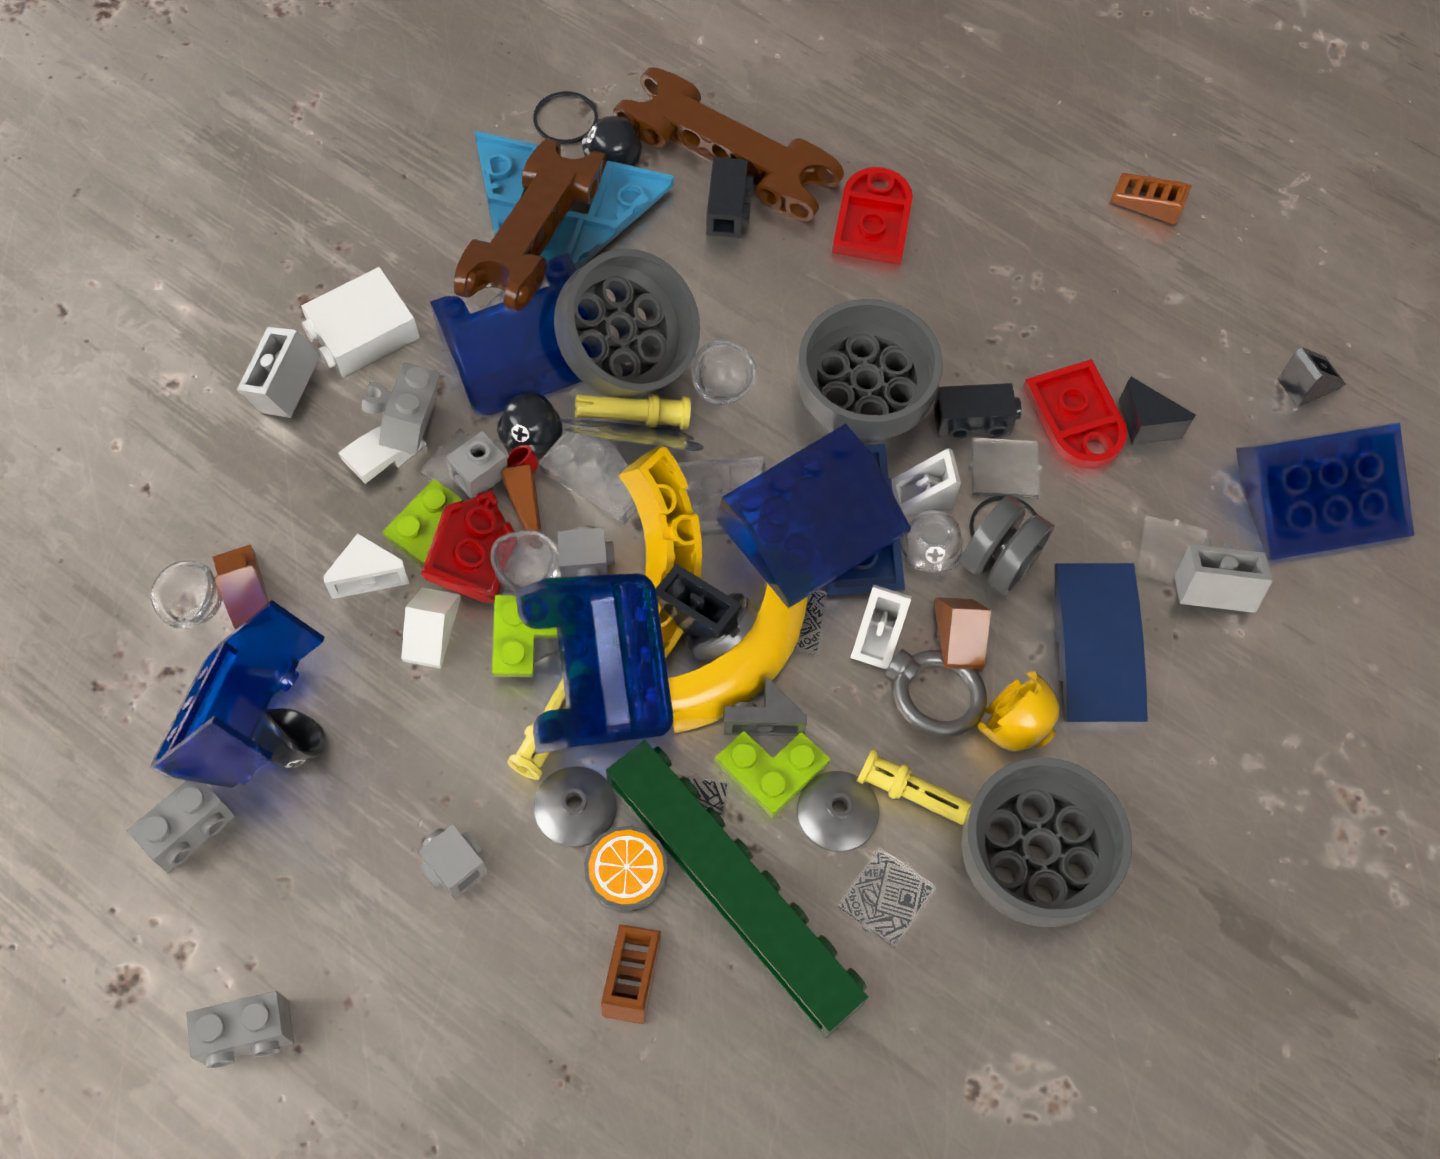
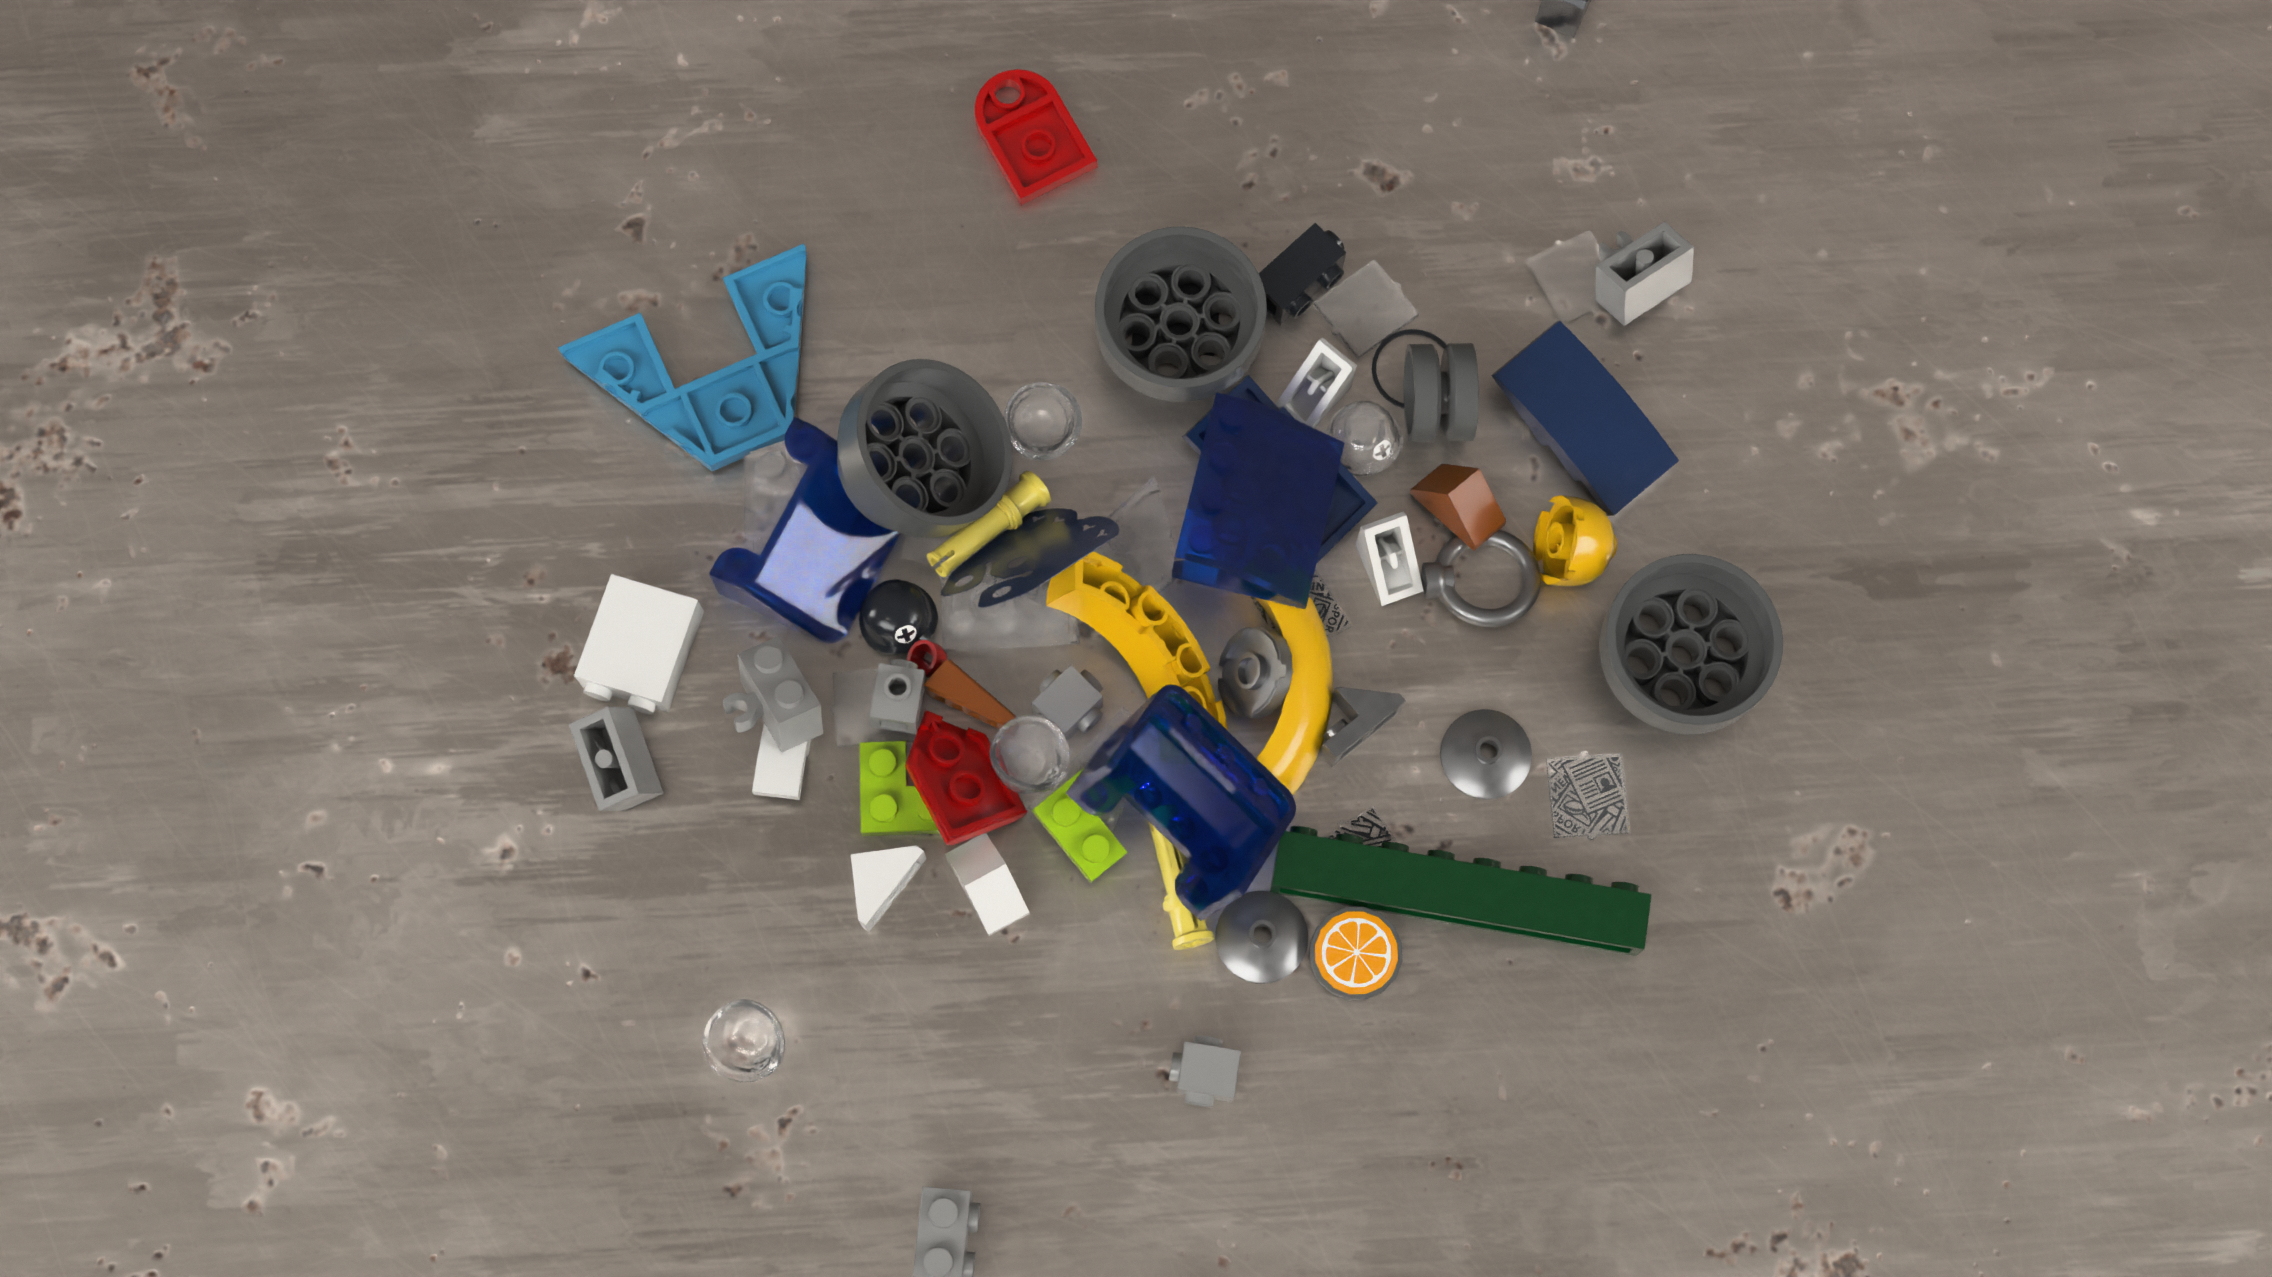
camera: 40 degrees left, 10 degrees up
clear blue windscreen [150,600,325,788] -> none
slope [213,544,274,630] -> none
black helmet [253,707,326,768] -> none
reddish brown piece [454,139,607,312] -> none
black piece [533,91,598,144] -> none
black helmet [582,116,642,167] -> none
dark orange slope [601,924,661,1024] -> none
reddish brown piece [613,67,844,222] -> none
black slope [652,564,742,638] -> none
black brick [706,157,754,238] -> none
lime plate [715,731,830,819] -> none
light yellow pin [857,748,972,826] -> none
red tile [1023,359,1127,469] -> none
black slope [1119,376,1196,445] -> none
clear blue slope [1236,423,1414,560] -> none

